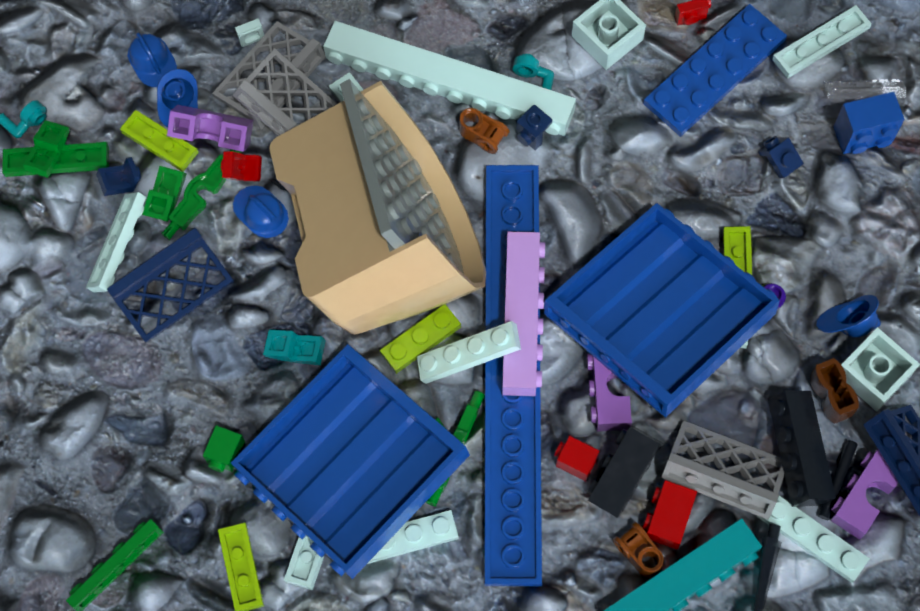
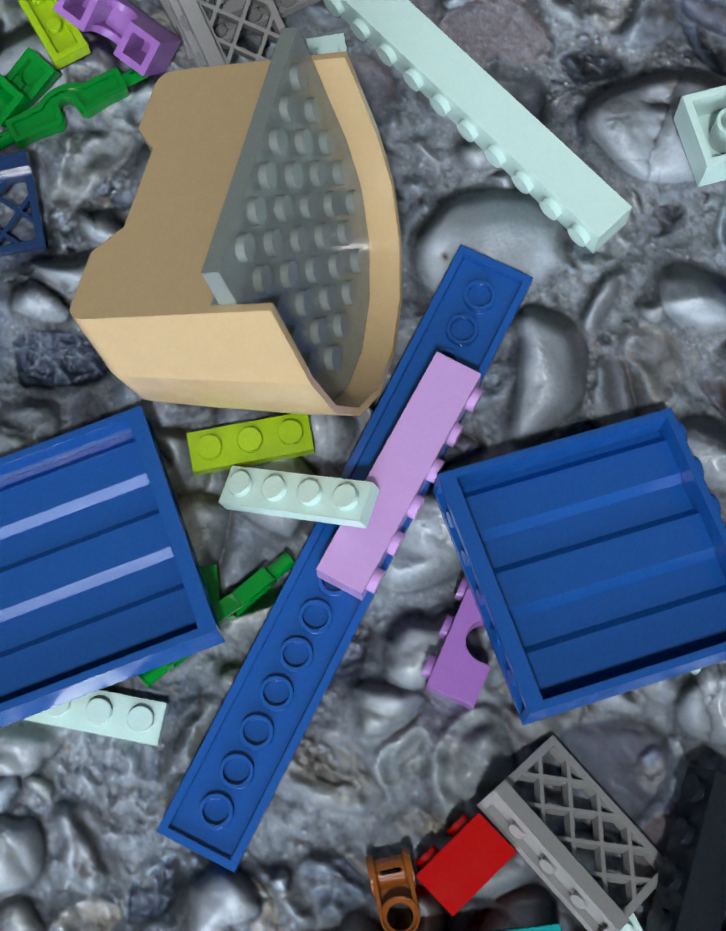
camera: 25 degrees right, 5 degrees up
red bracket [221,151,262,182] -> none
blue piece [233,185,289,238] -> none
teal slope [263,330,326,365] -> none
dark orange piece [459,108,510,154] -> none
teal plate [513,54,554,90] -> none
dark blue bracket [516,105,552,151] -> none
red brick [554,436,600,481] -> none
black wedge [587,426,663,518] -> none

